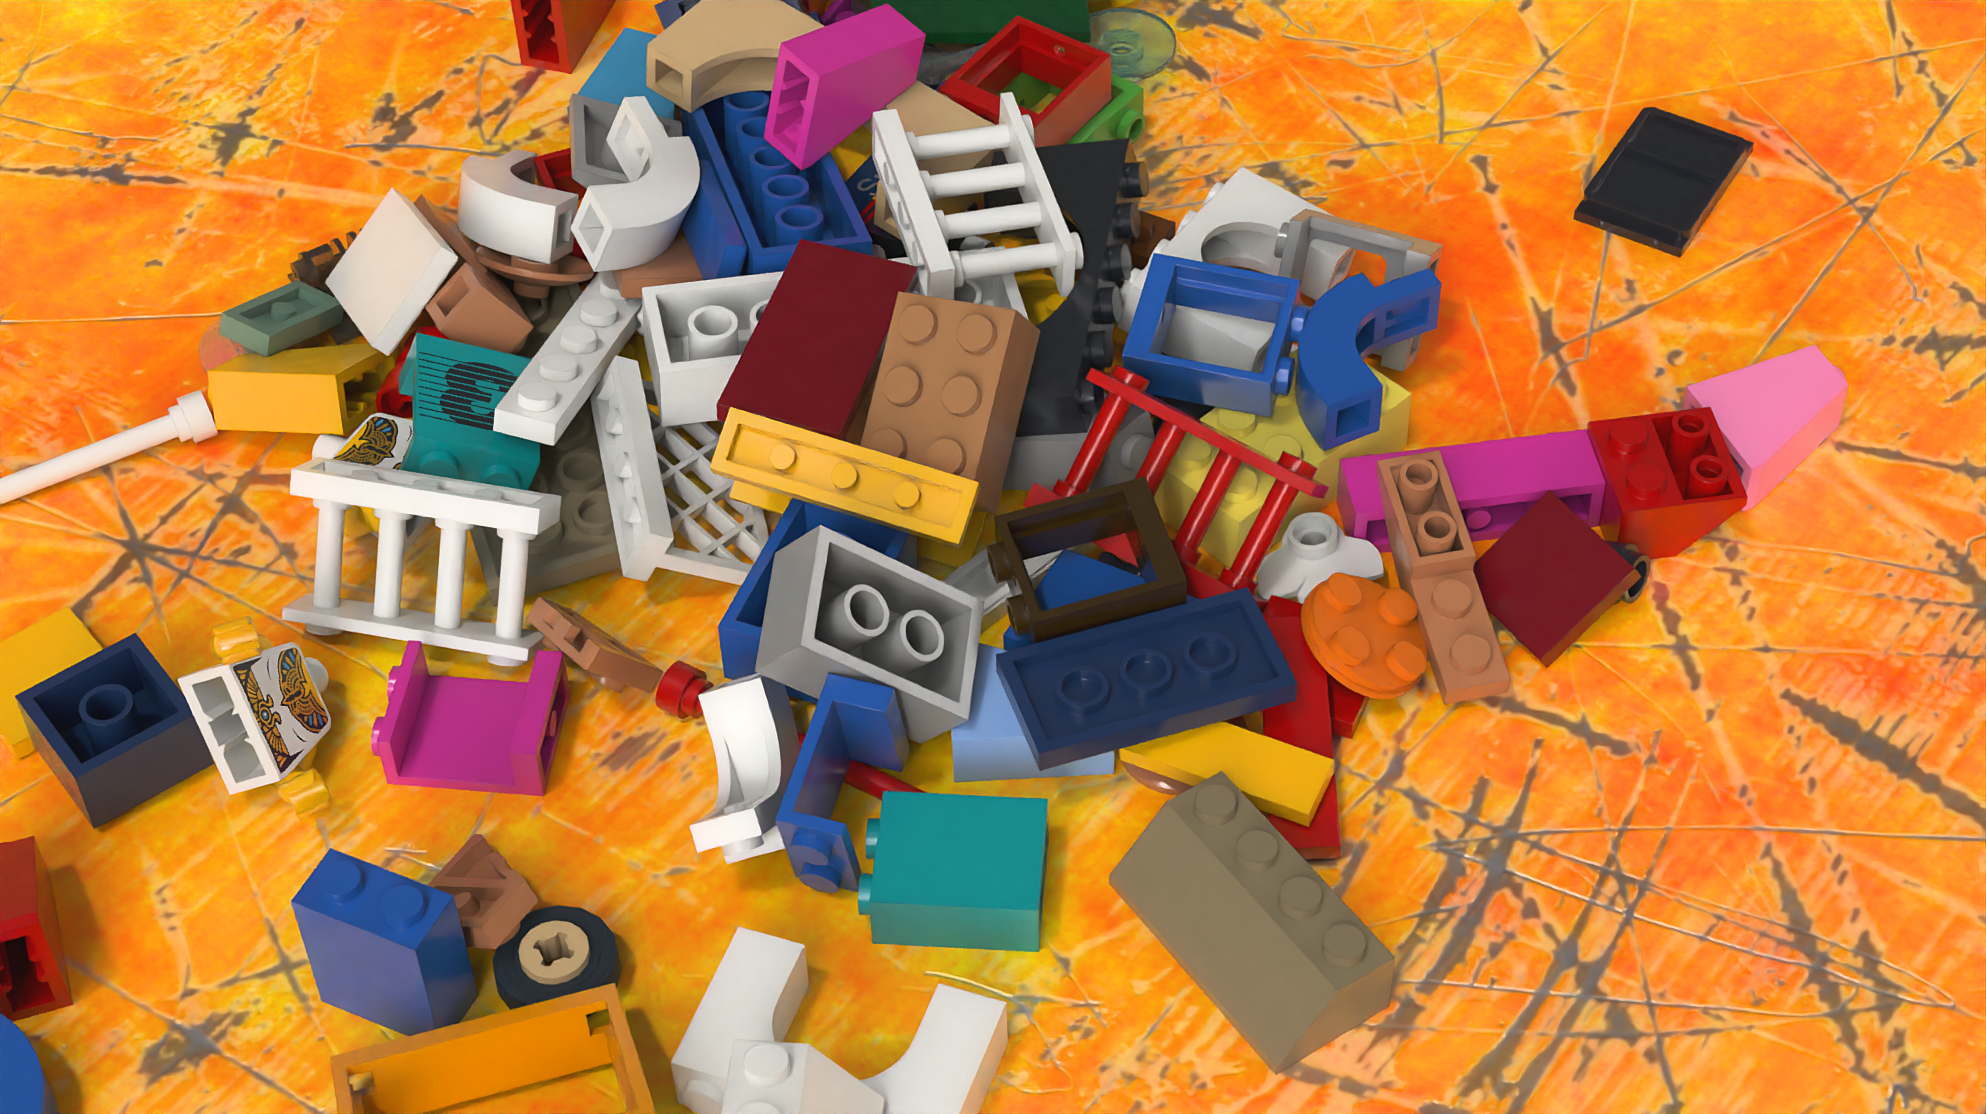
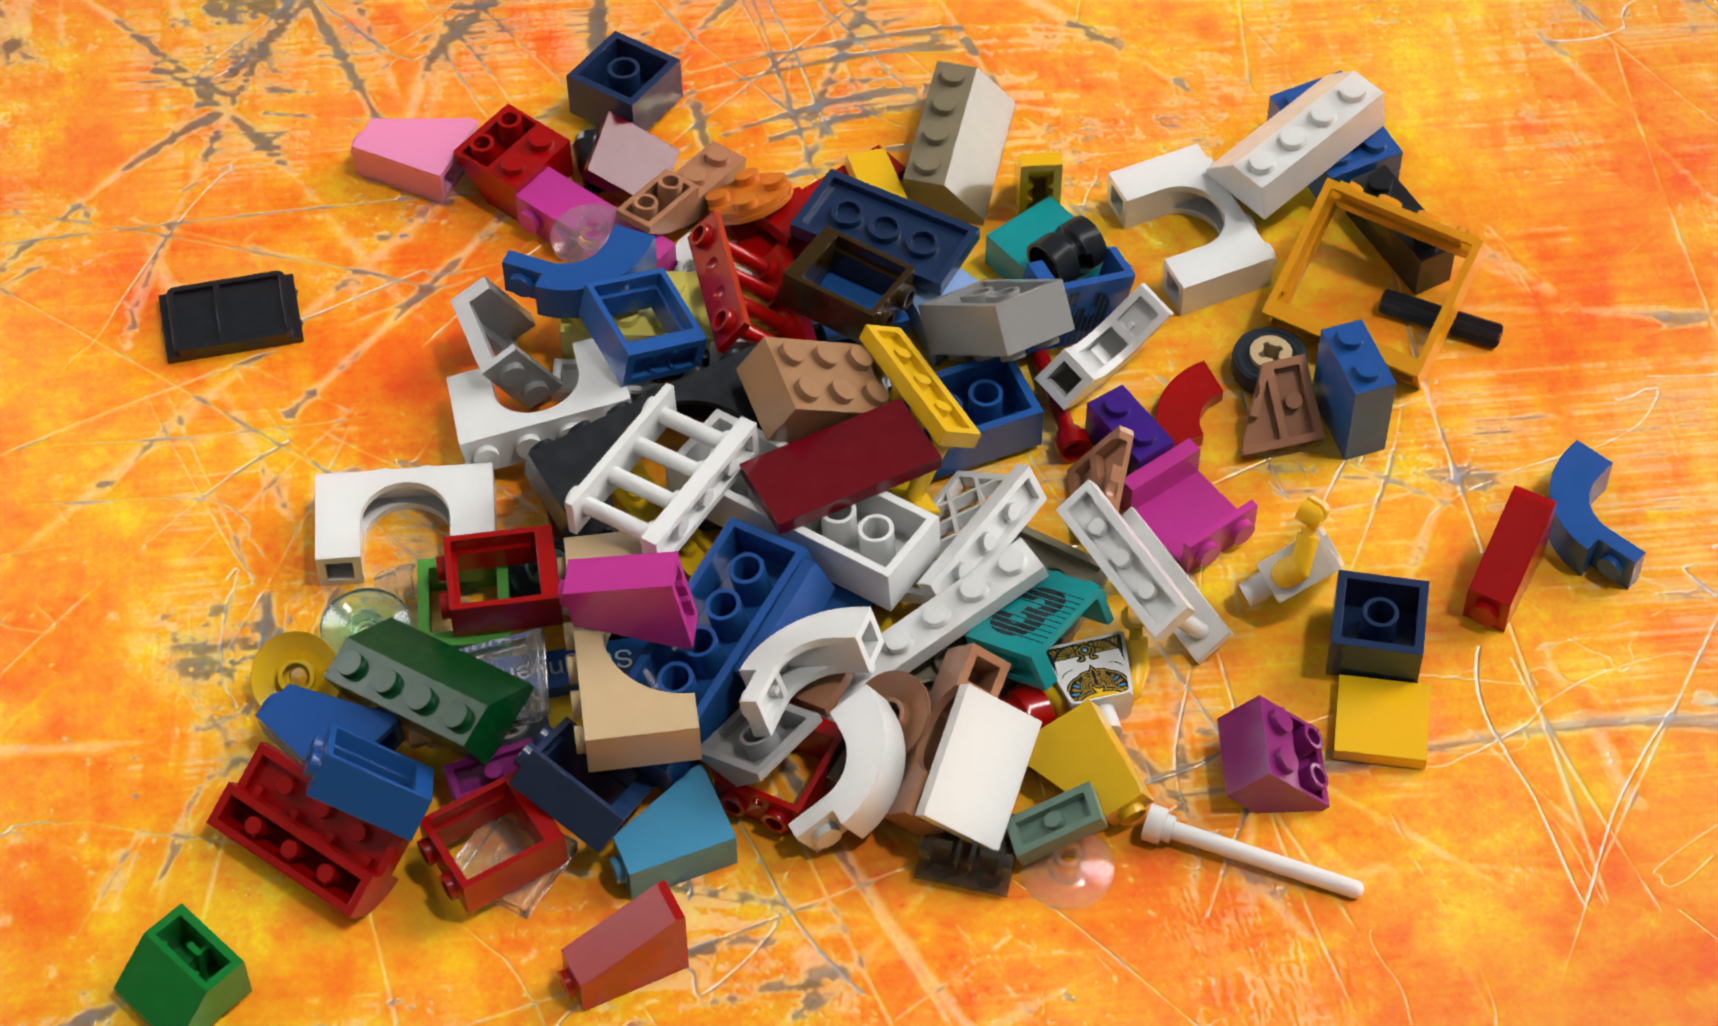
camera: 135 degrees left, 5 degrees up
none -> white arch [315,462,497,586]
none -> clear hose [374,564,418,601]
none -> clear dish [551,203,635,264]
none -> dark blue brick [566,31,683,131]
none -> yellow arch [1013,152,1063,216]
none -> black wheel [1027,215,1107,283]
none -> dark purple brick [1085,384,1174,476]
none -> red tile [1155,361,1223,447]
none -> magenta slope [1217,695,1330,813]

